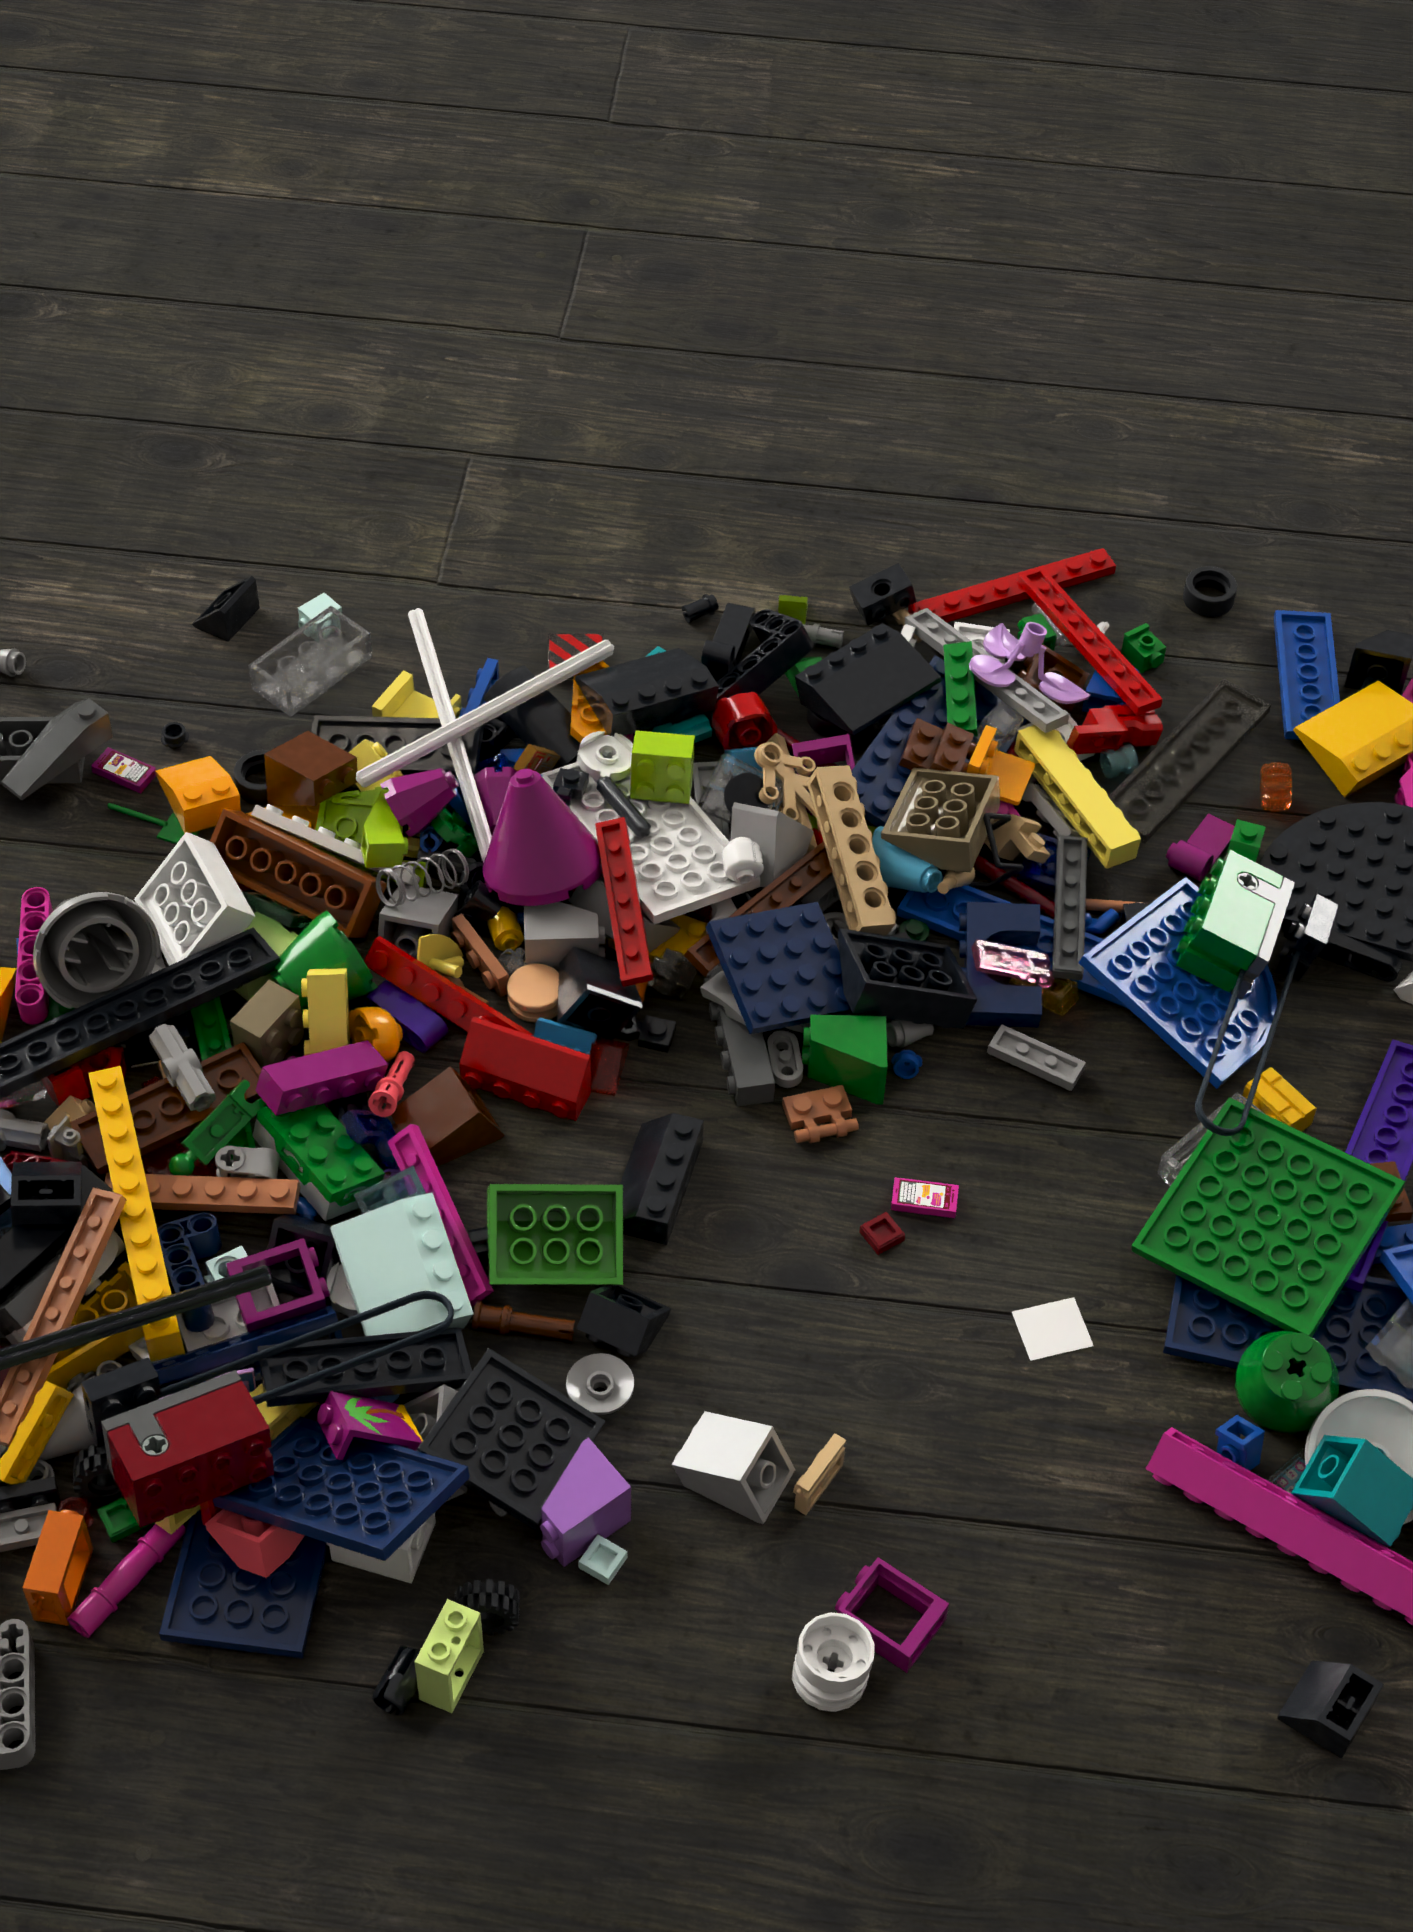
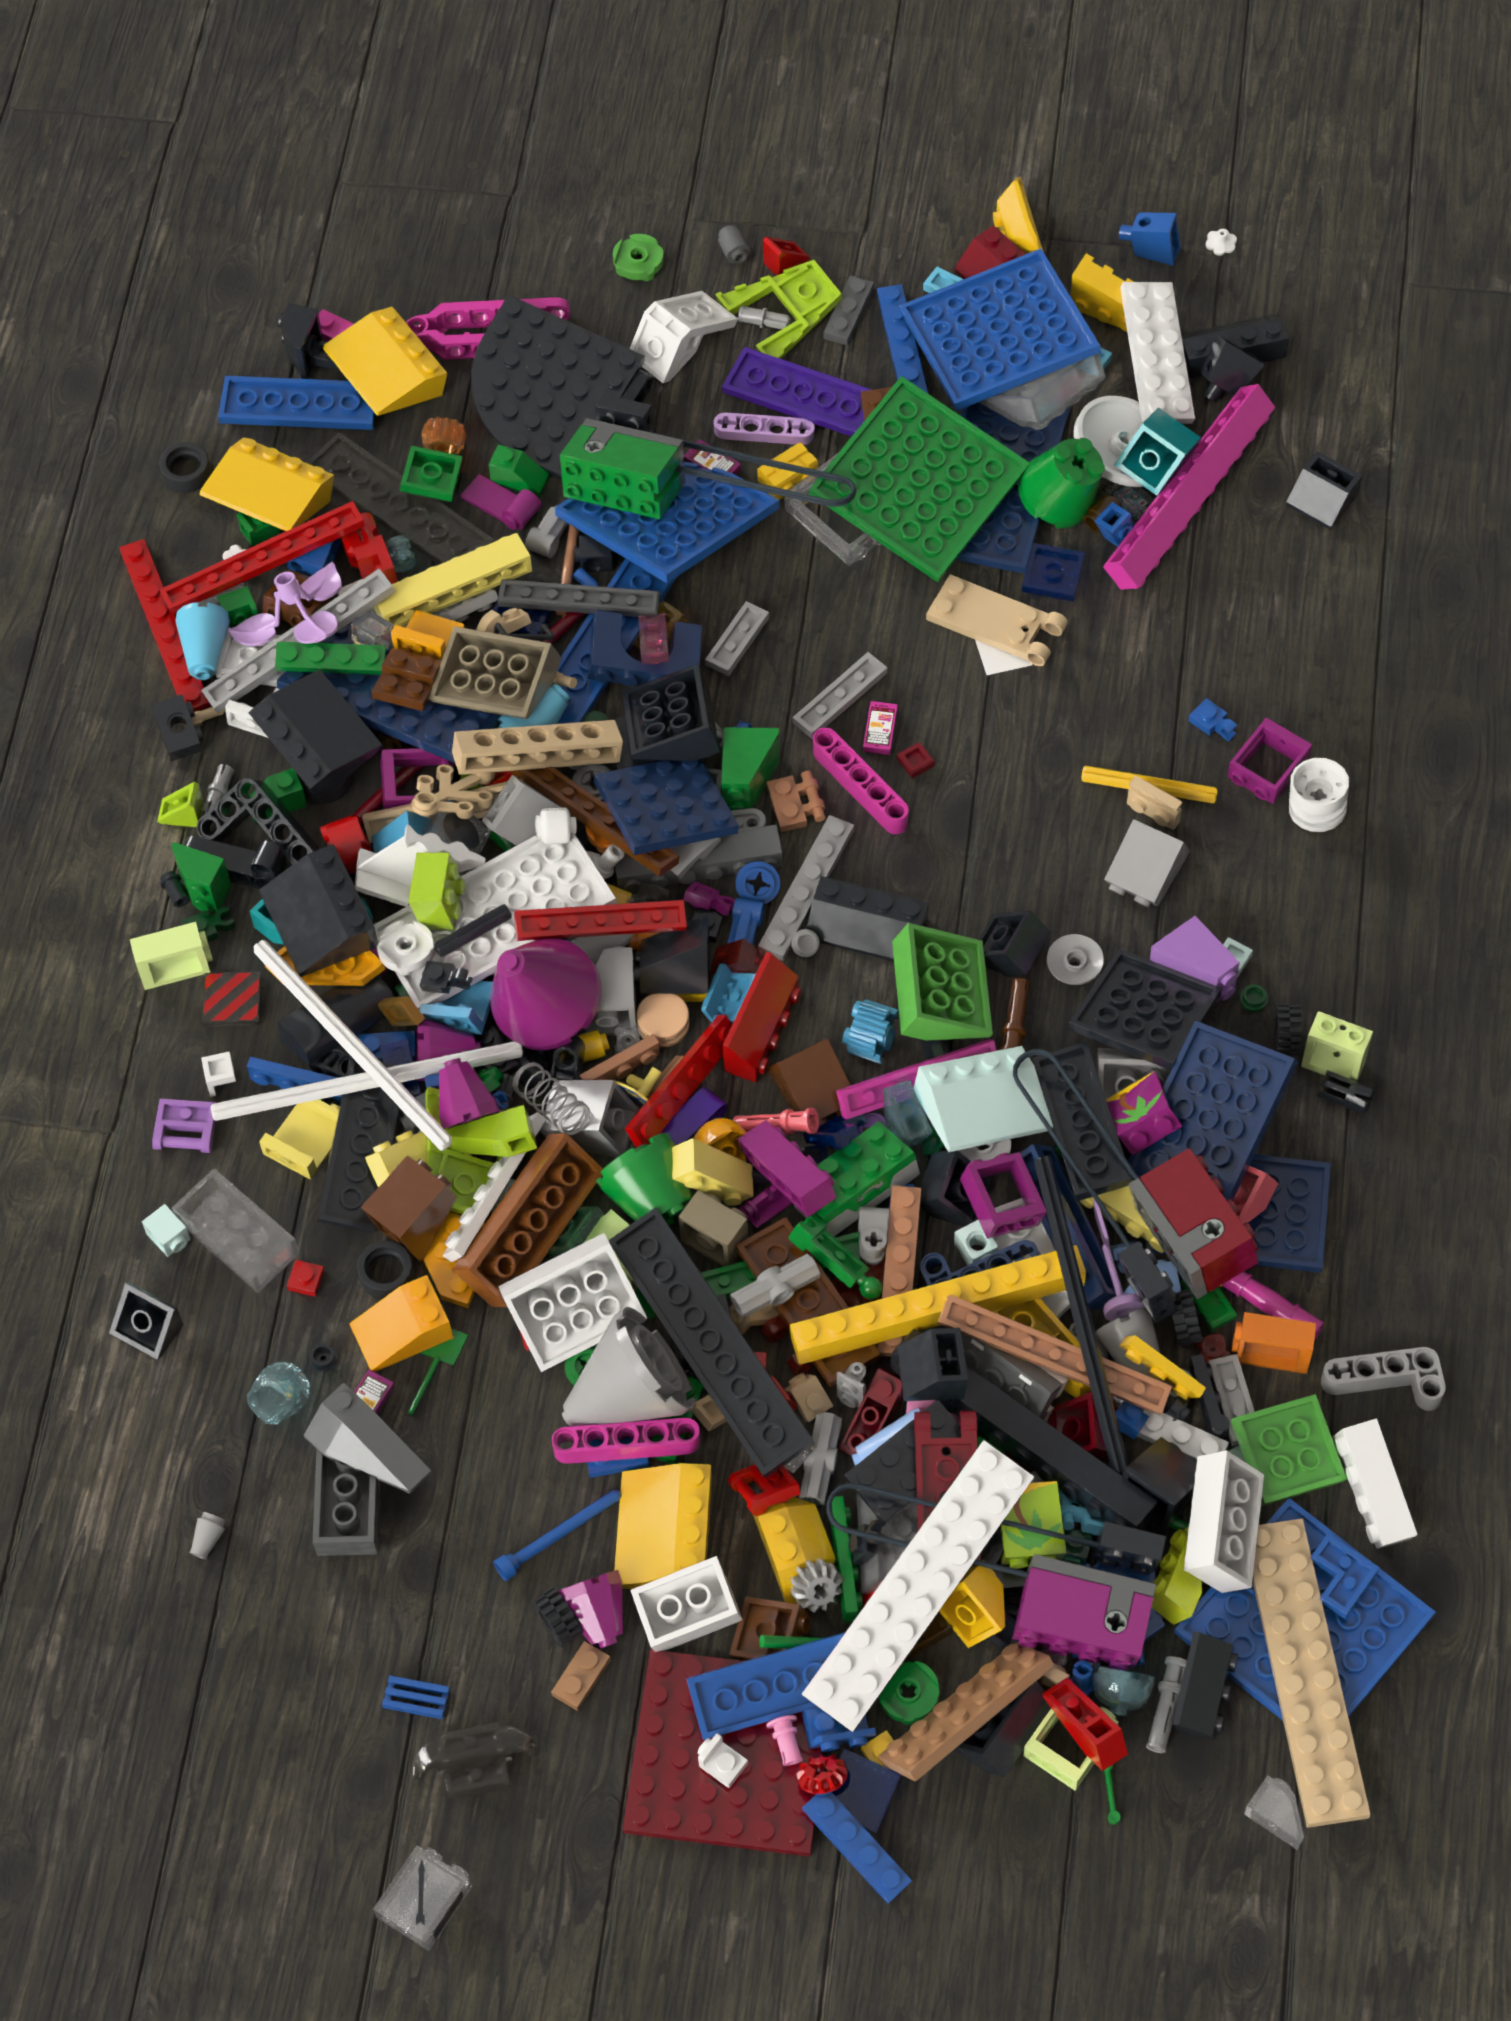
camera: 85 degrees left, 10 degrees up
none -> yellowish green window [130,922,213,990]
none -> medium lavender plate [152,1099,216,1153]
none -> green slope [171,842,232,913]
none -> medium azure cone [176,603,230,680]
none -> dark green plate [182,907,235,942]
none -> yellow slope [200,437,334,531]
none -> white panel [201,1052,236,1097]
none -> clear light blue hair [247,1361,310,1425]
none -> red plate [287,1260,325,1297]
none -> white piece [354,825,485,907]
none -> green plate [400,446,463,502]
none -> light grey piece [525,506,568,559]
none -> magenta plate [683,881,735,916]
none -> tile [684,439,741,475]
none -> lavender beam [714,413,815,445]
none -> blue piece [727,897,765,954]
none -> blue gear [736,861,780,904]
none -> light grey plate [758,815,854,962]
none -> light grey plate [791,929,819,957]
none -> light grey plate [792,652,888,739]
none -> dark pink beam [813,728,909,834]
none -> dark azure brick [842,999,899,1064]
none -> tan hinge [926,574,1068,666]
none -> clear blue plate [1022,543,1085,602]
none -> yellow axle [1081,766,1218,803]
none -> dark brown brick [1083,494,1122,533]
none -> blue plate [1189,698,1237,742]
none -> dark green plate [1240,984,1268,1012]

